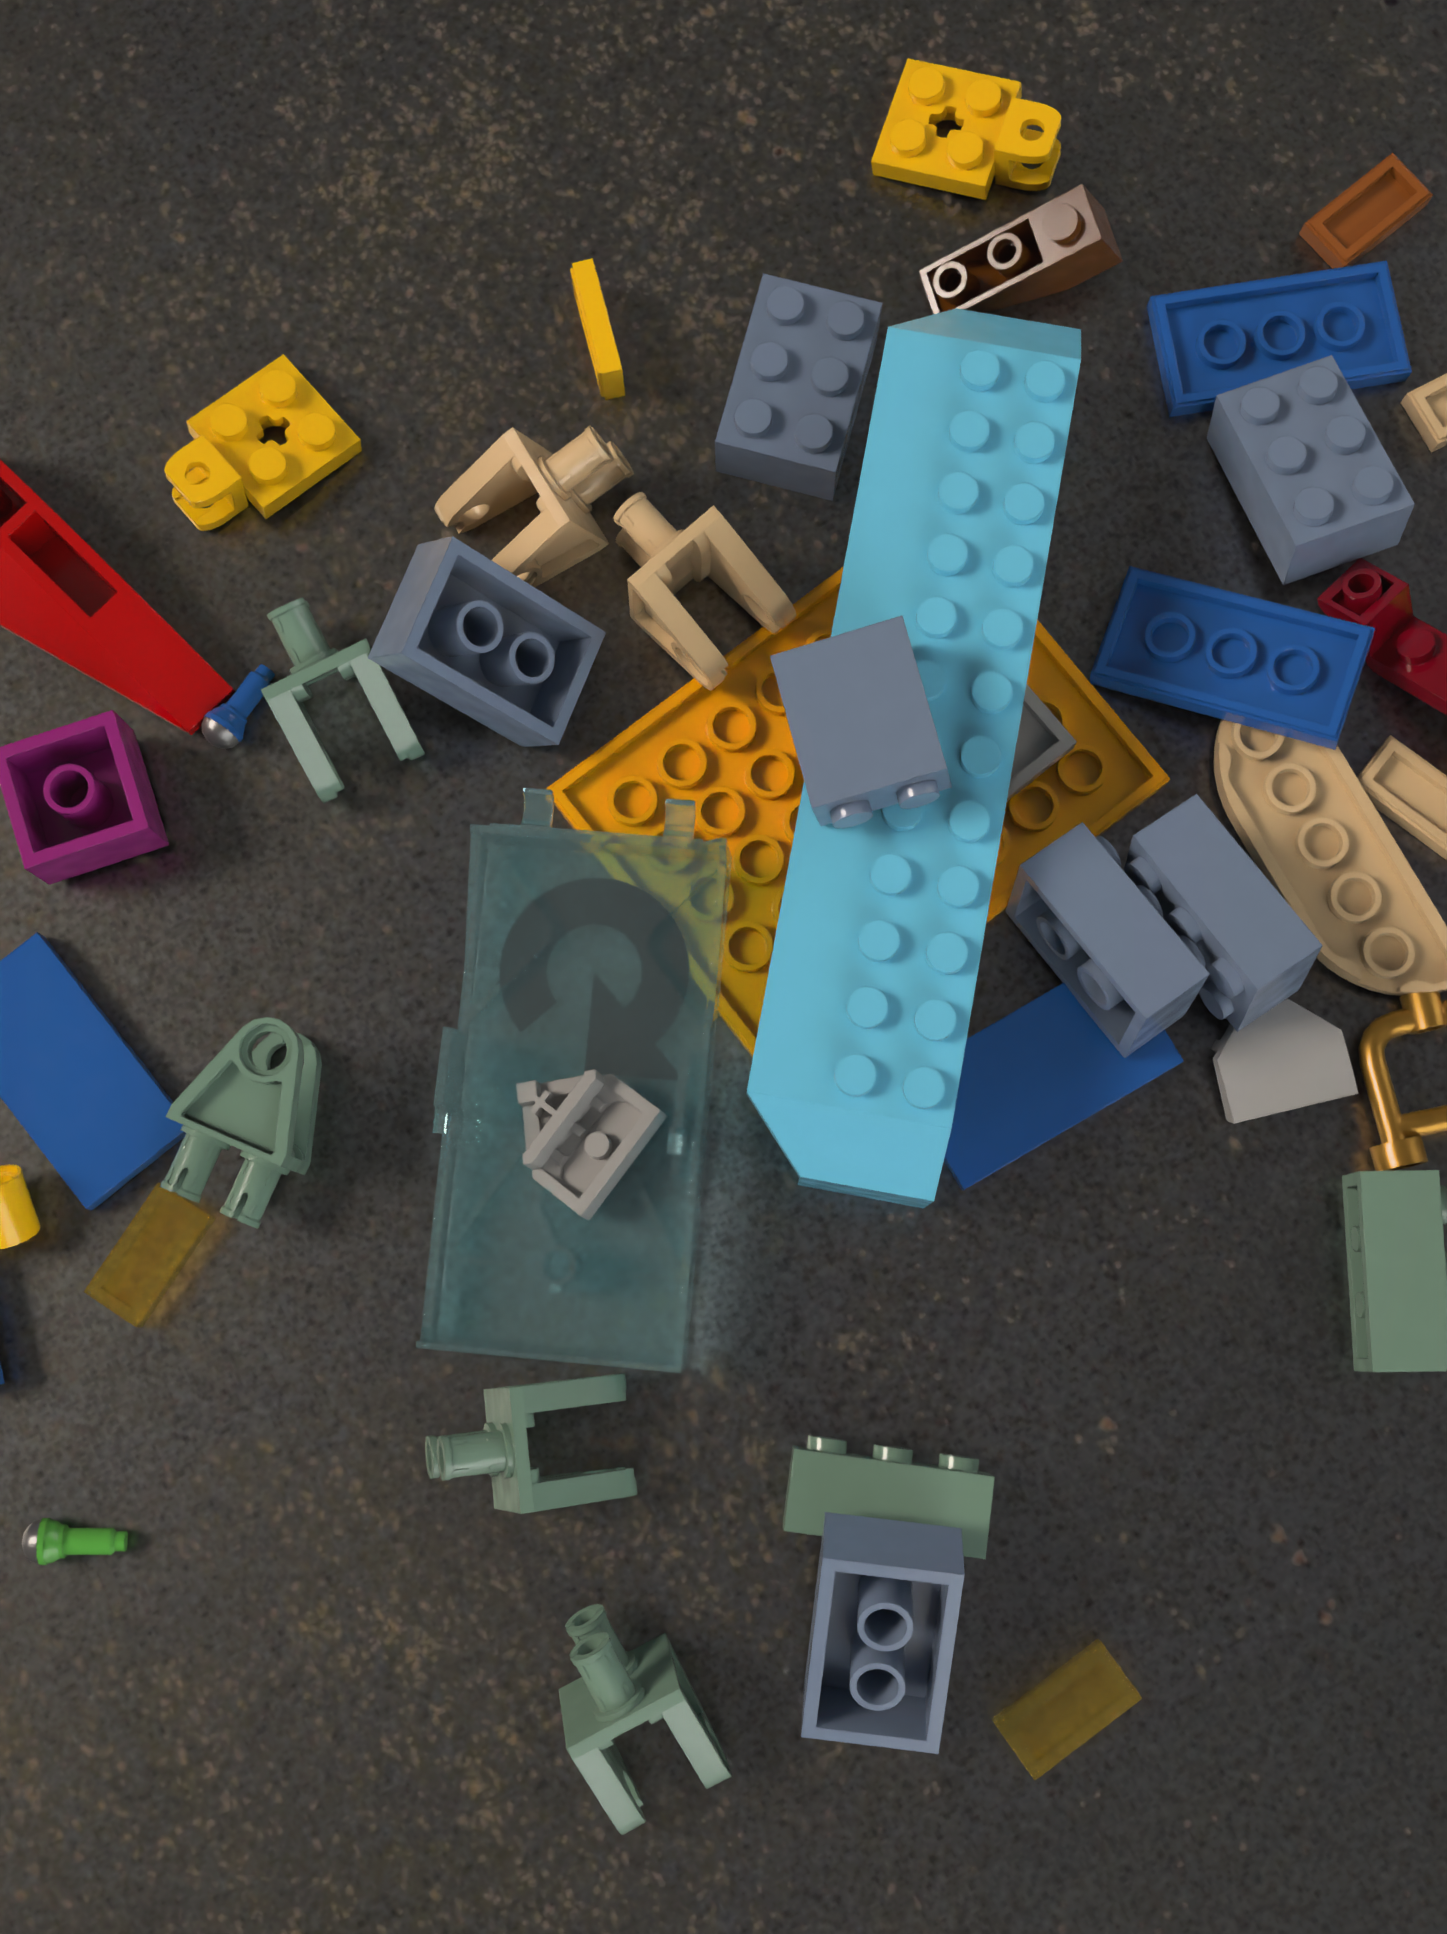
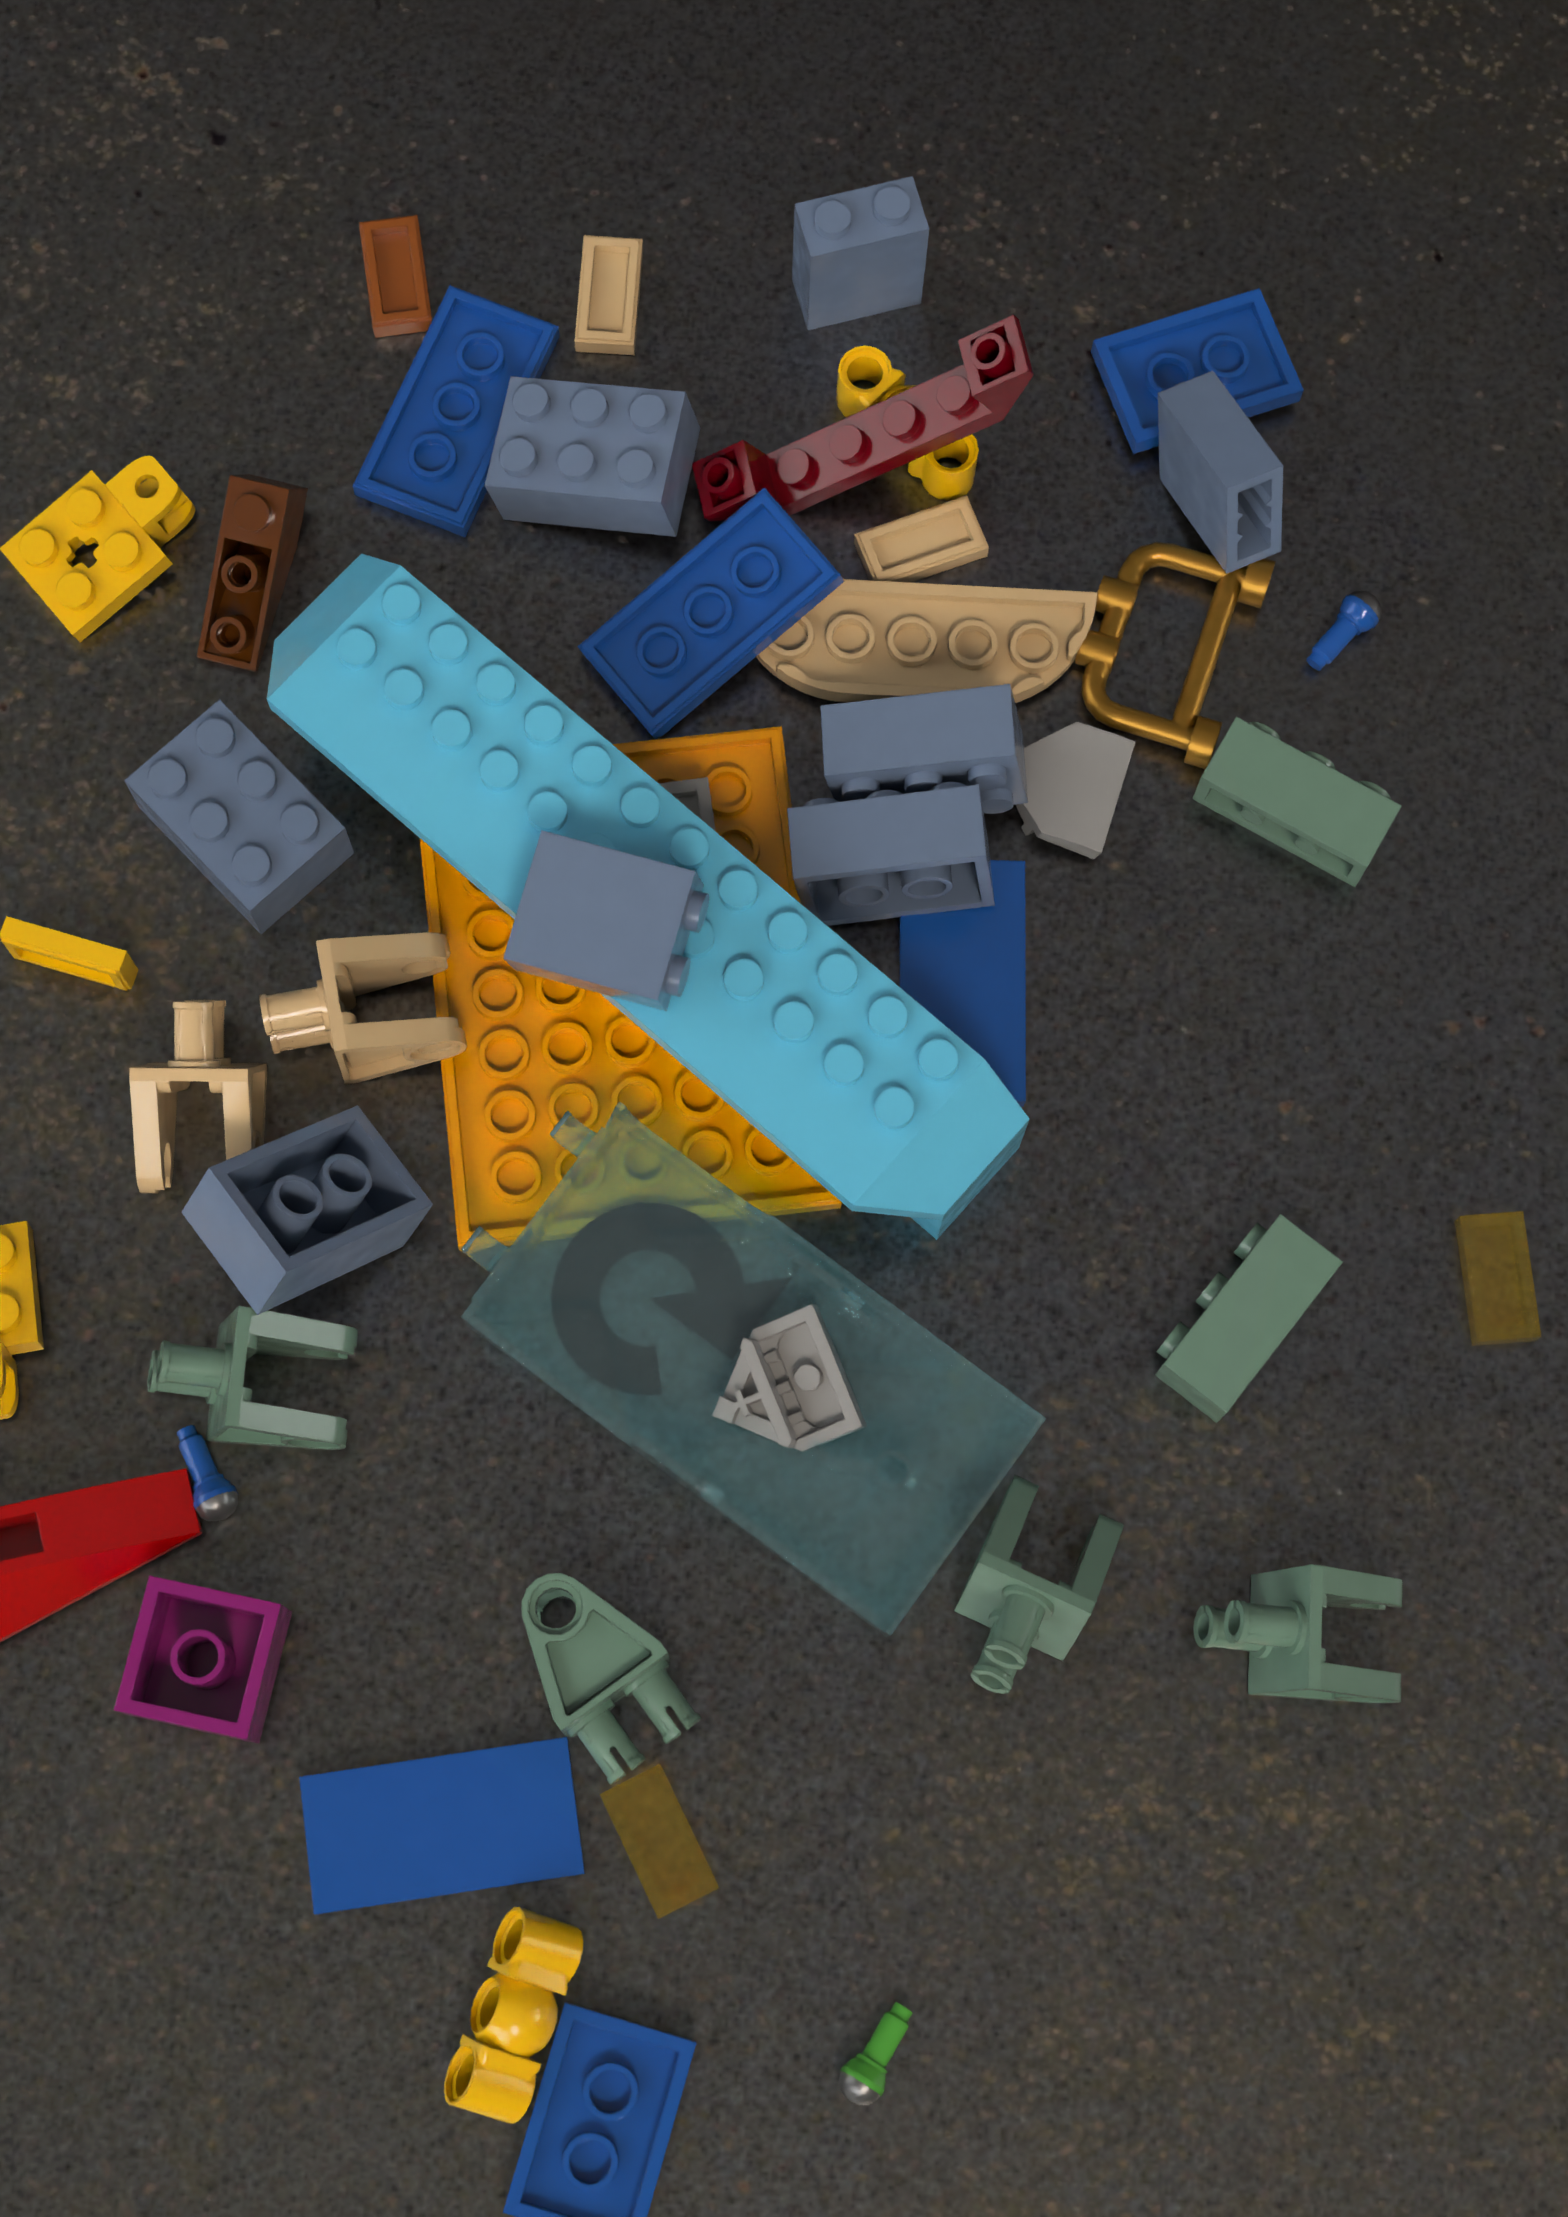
camera: 65 degrees left, 5 degrees down
sand blue brick [801,1512,965,1754] -> none

